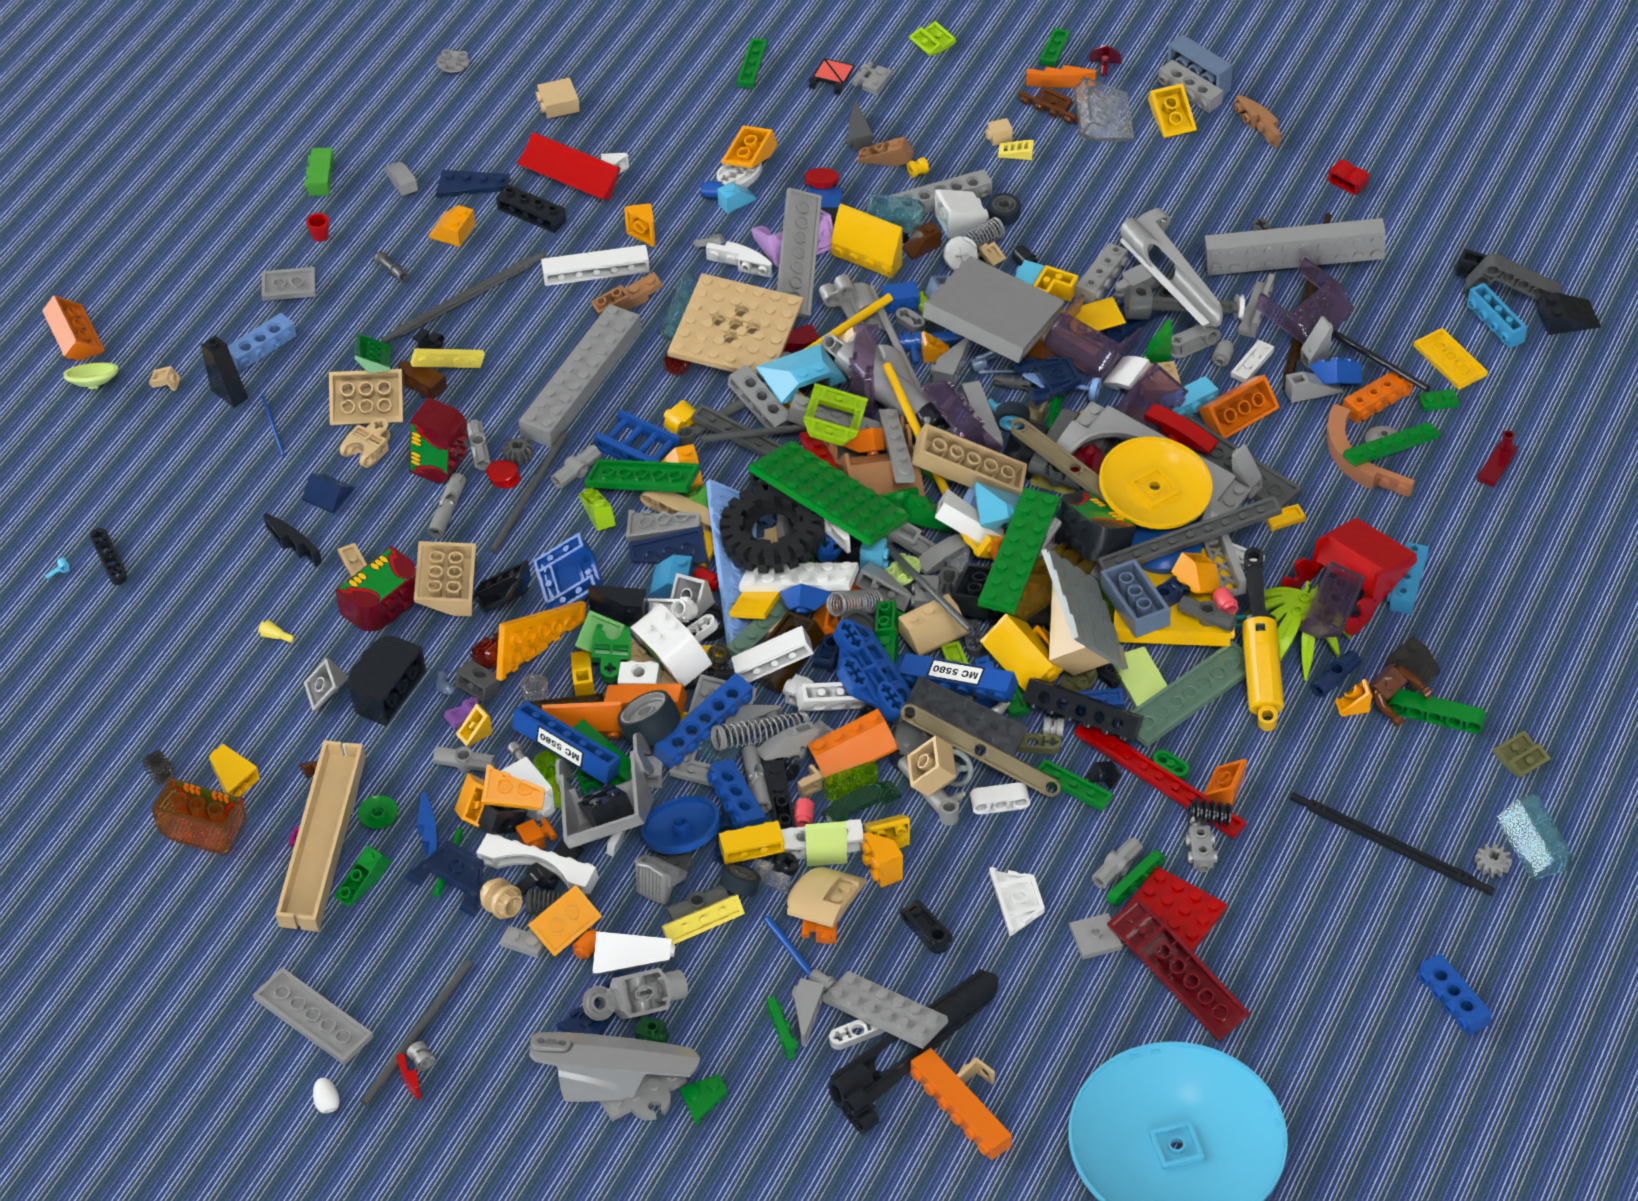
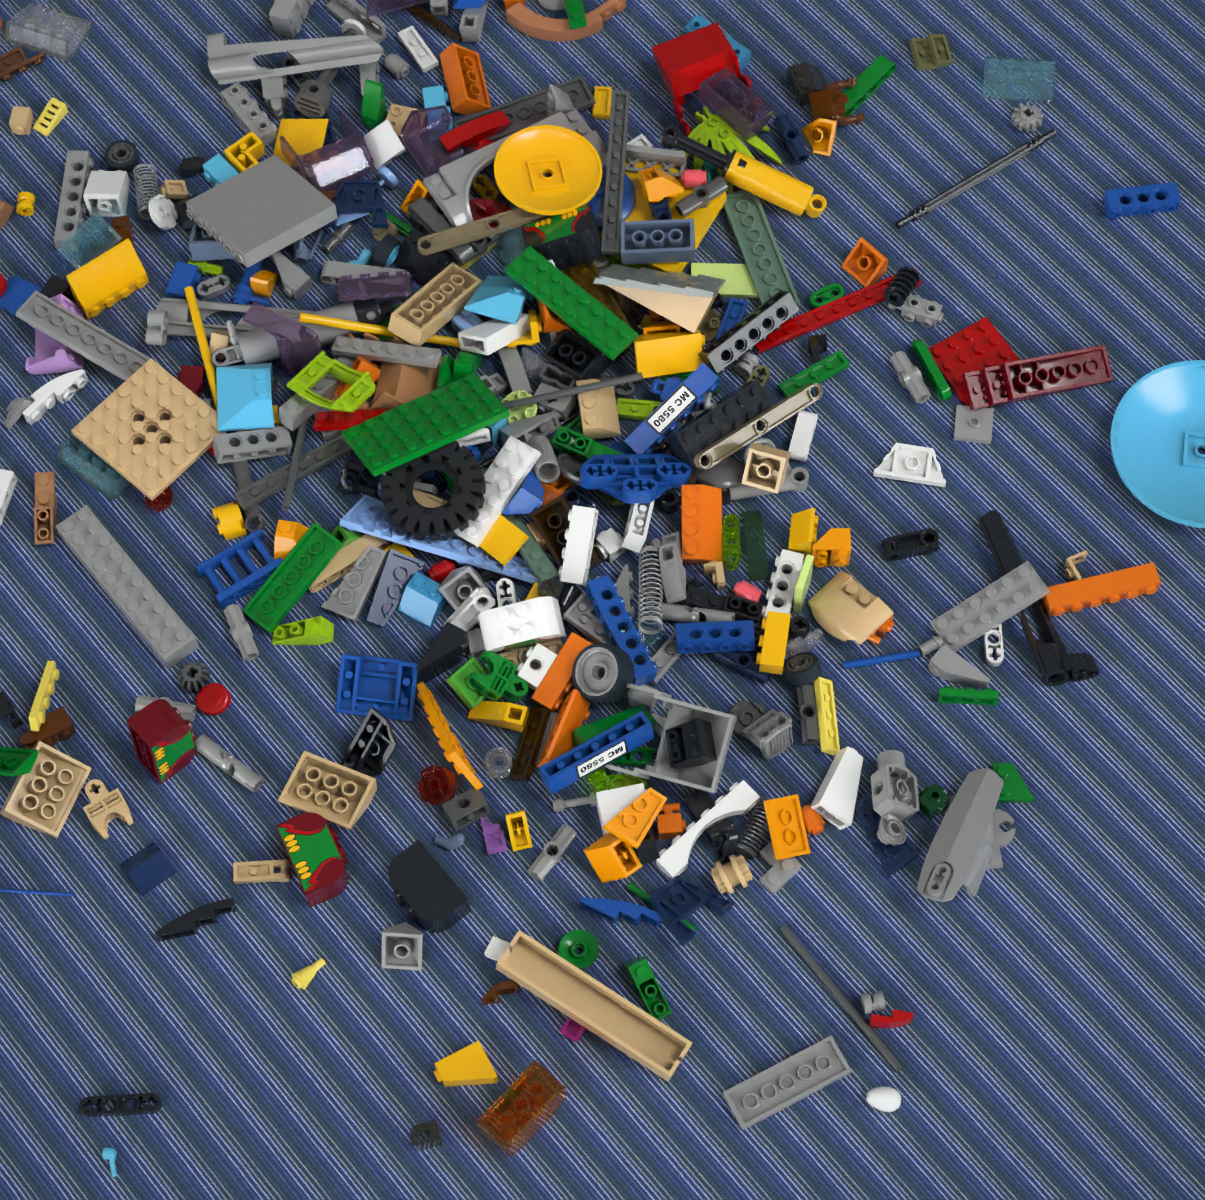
camera: 65 degrees left, 15 degrees up
dark grey piece [490,432,568,553] -> none
blue dish [641,796,721,854] -> none

